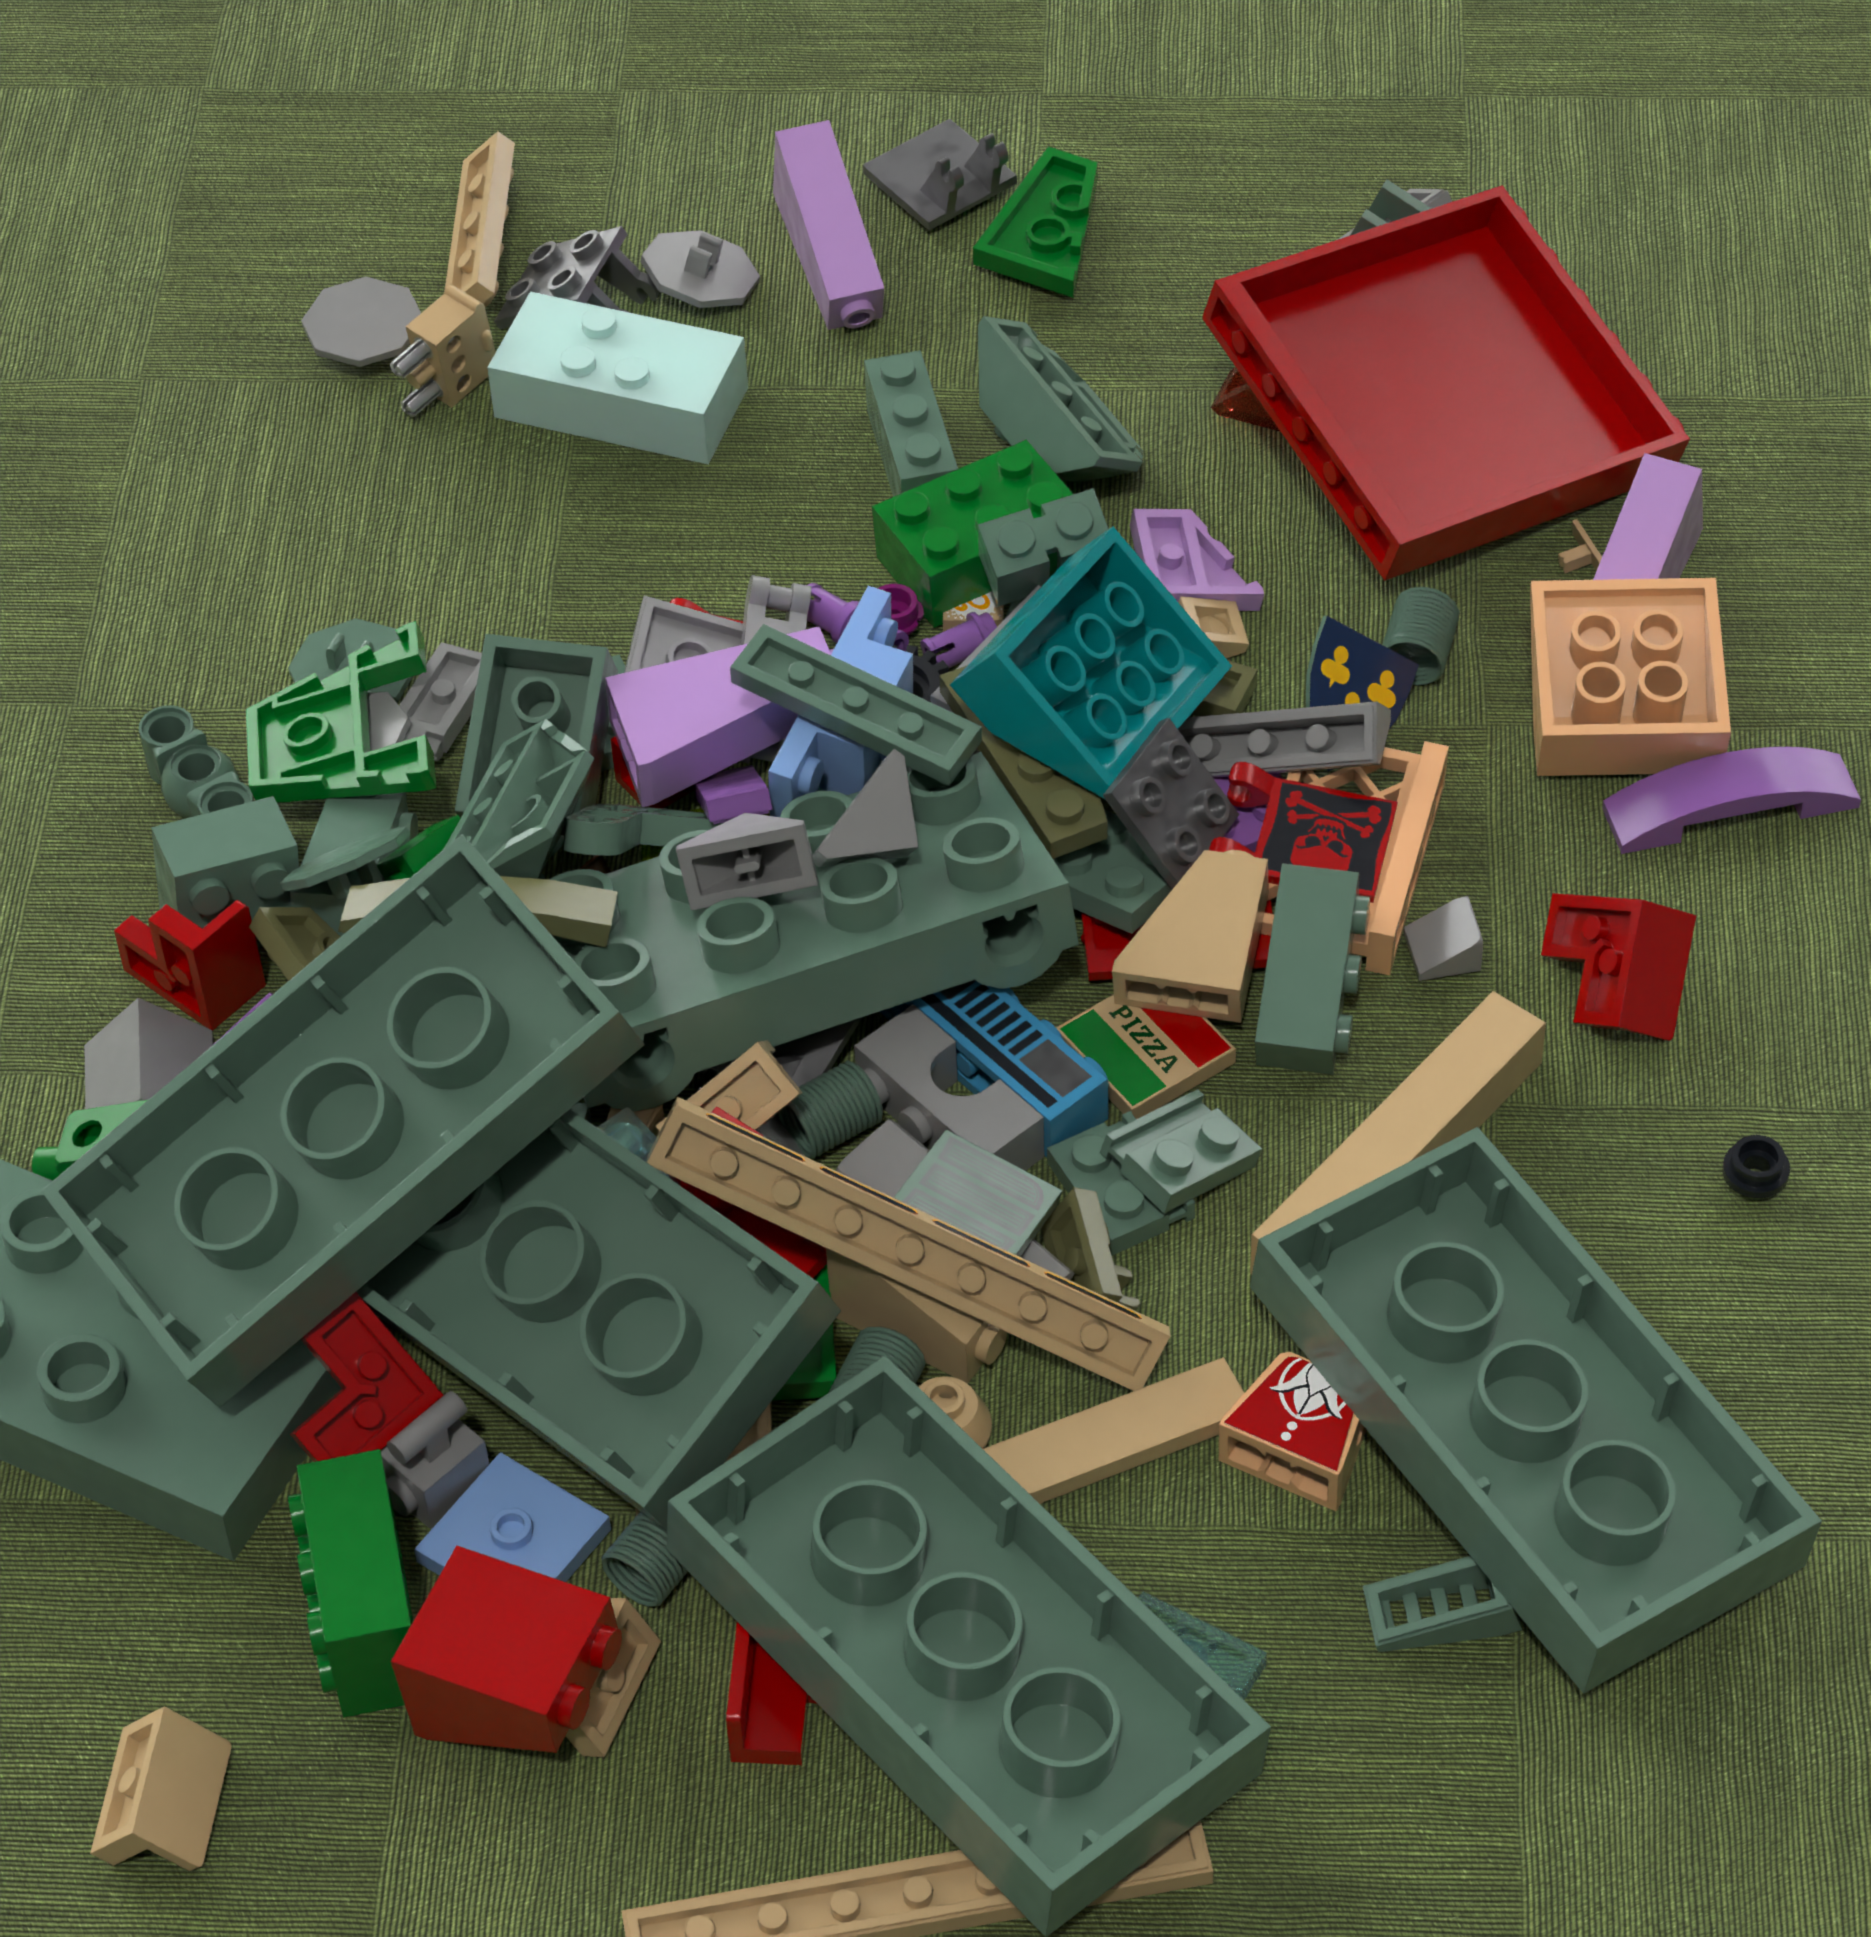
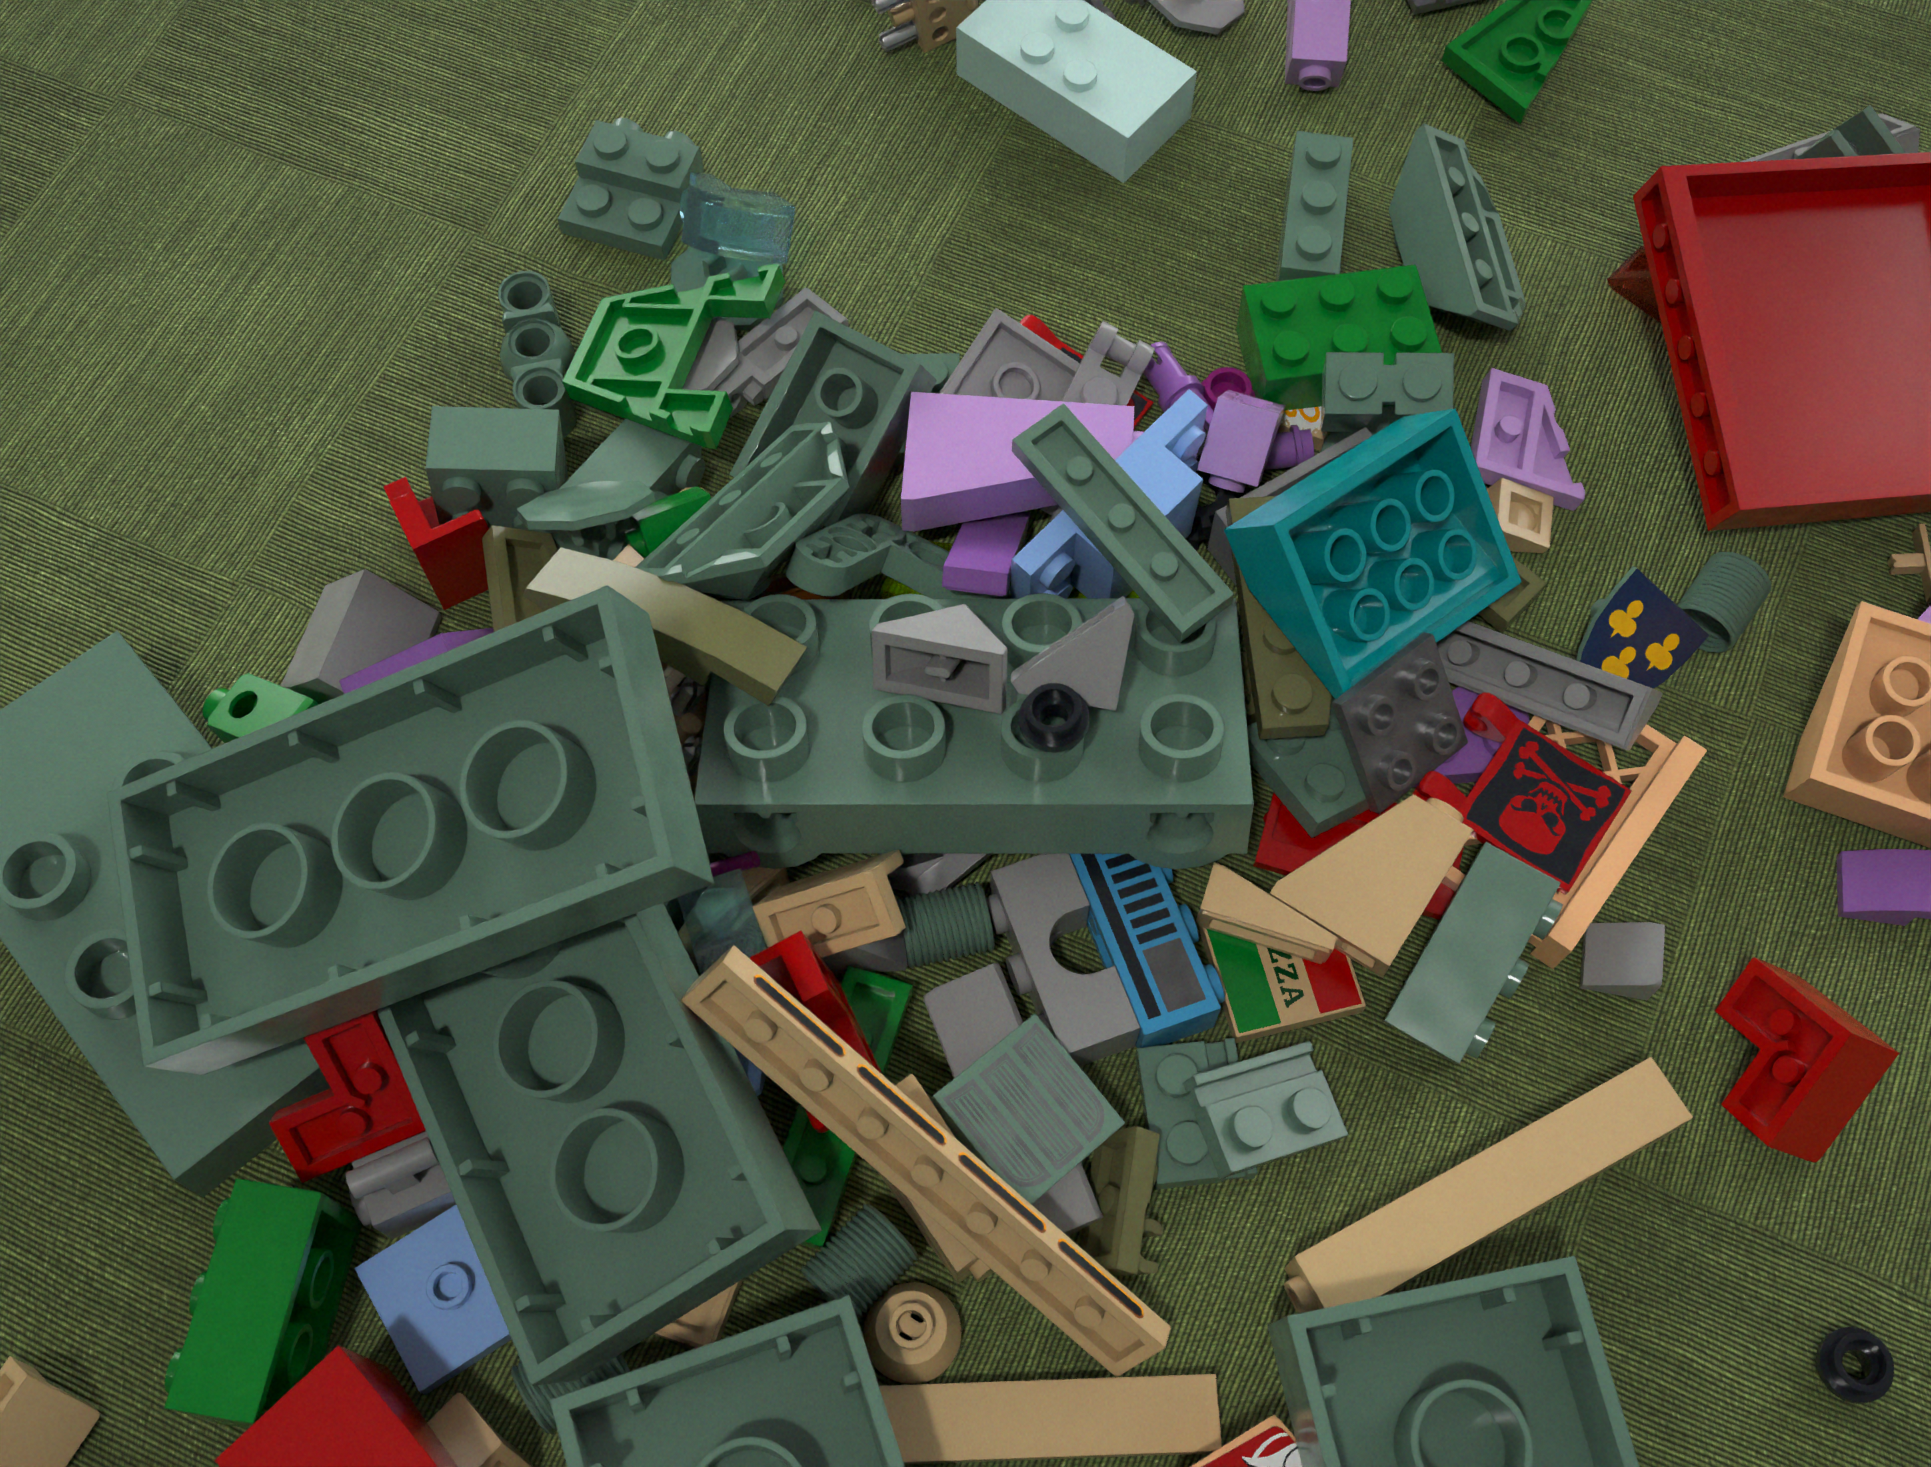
camera: 20 degrees right, 15 degrees up
none -> sand green plate [558,118,705,261]
none -> clear light blue brick [680,172,796,264]
none -> magenta piece [709,851,760,880]
none -> black plate [1019,683,1089,752]
none -> tan slope [1196,862,1337,964]
none -> lavender arch [1197,390,1286,493]

